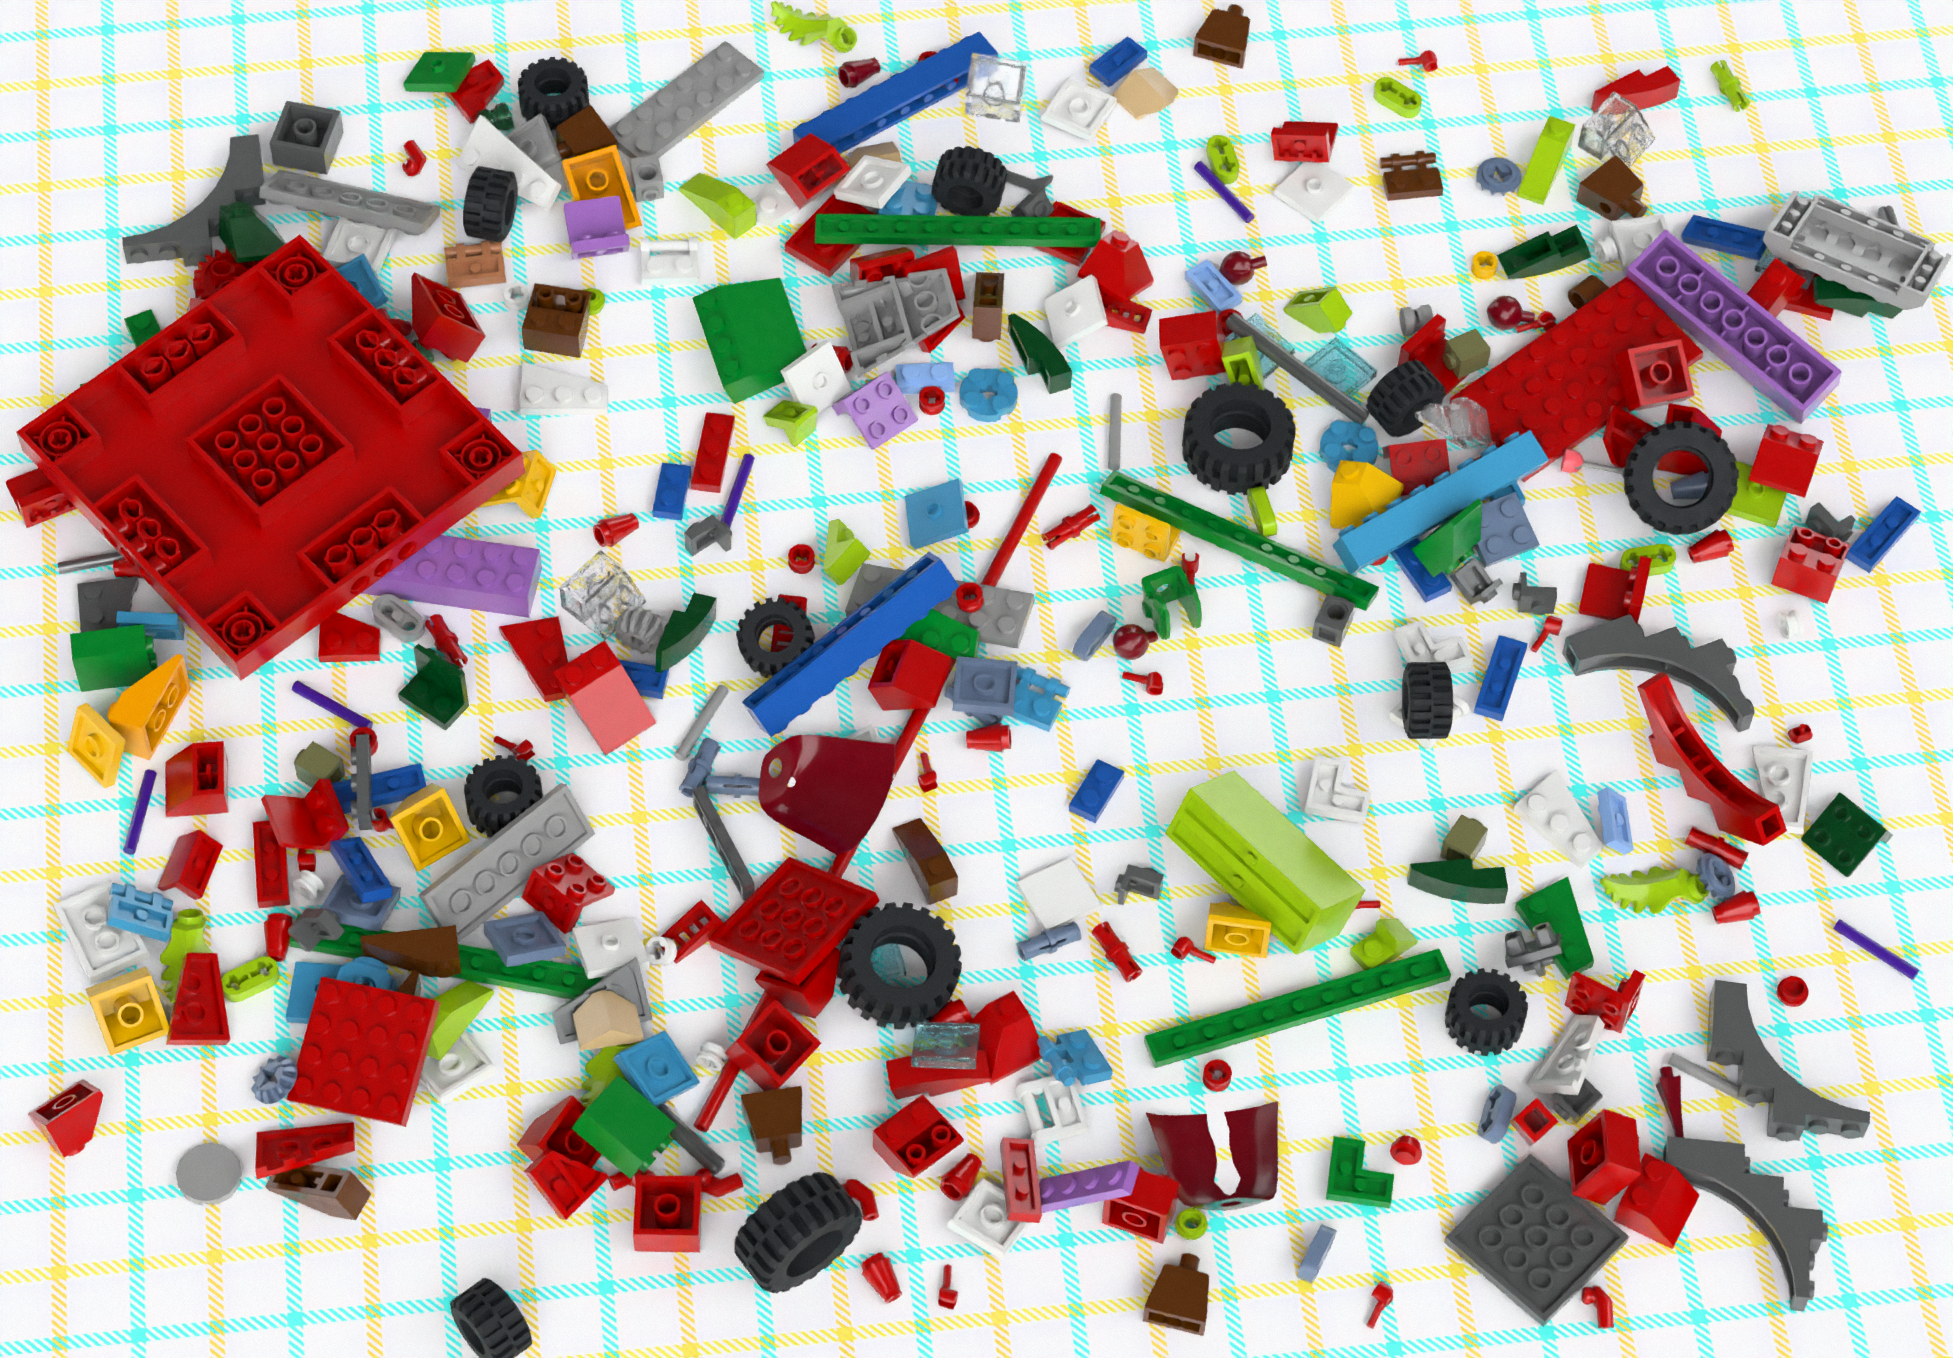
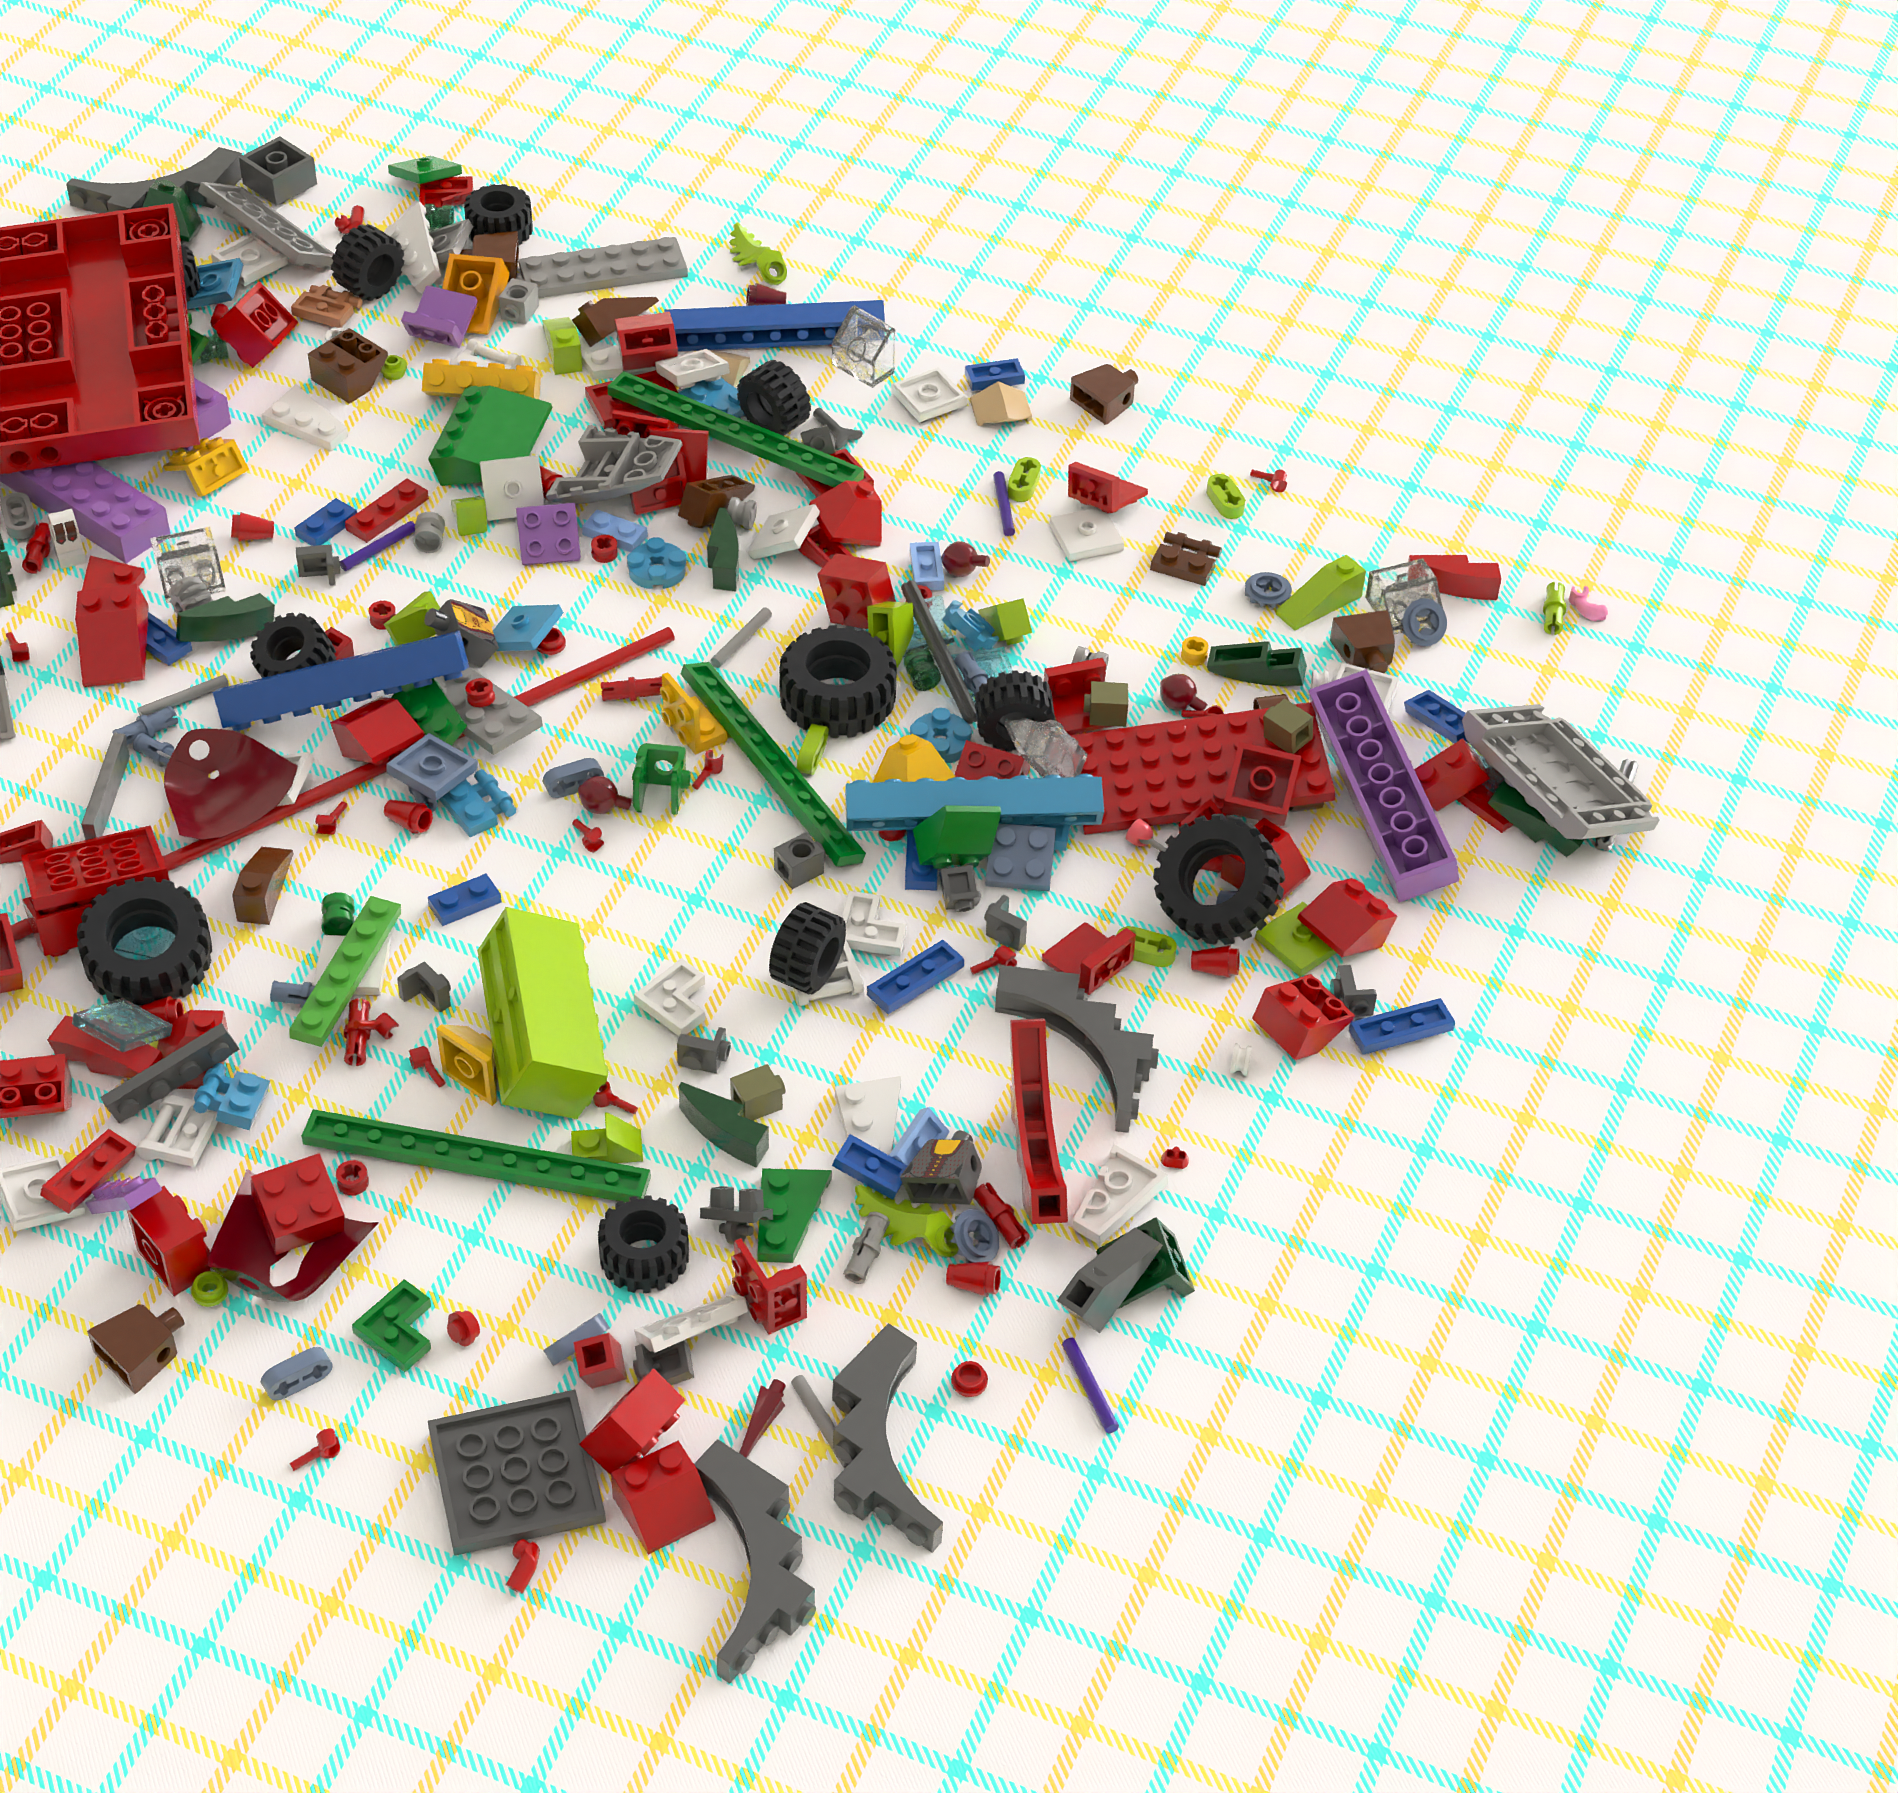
camera: 30 degrees right, 10 degrees down
red cone [940,1153,982,1201] -> none
none -> white leg [47,509,87,569]
none -> dark grey plate [100,1023,240,1124]
none -> red brick [251,1153,345,1255]
none -> bright green plate [289,896,401,1047]
none -> green wheel [321,892,355,936]
none -> red hand [353,1012,399,1040]
none -> light grey wheel [413,512,445,553]
none -> yellow brick [421,359,541,399]
none -> dark grey torso [424,599,499,668]
none -> reddish brown slope [572,297,659,347]
none -> dark grey bracket [677,1027,731,1074]
none -> light grey wheel [727,497,757,529]
none -> blue plate [832,1134,908,1200]
none -> light grey pin [843,1212,890,1284]
none -> dark grey torso [900,1130,982,1205]
none -> clear green wheel [903,648,941,691]
none -> dark azure plate [942,600,999,651]
none -> sand blue pin [954,651,988,695]
none -> dark grey slope [1056,1227,1163,1334]
none -> olive brick [1263,699,1313,754]
none -> sand blue gear [1400,598,1447,647]
none -> bright pink arm [1568,586,1608,622]

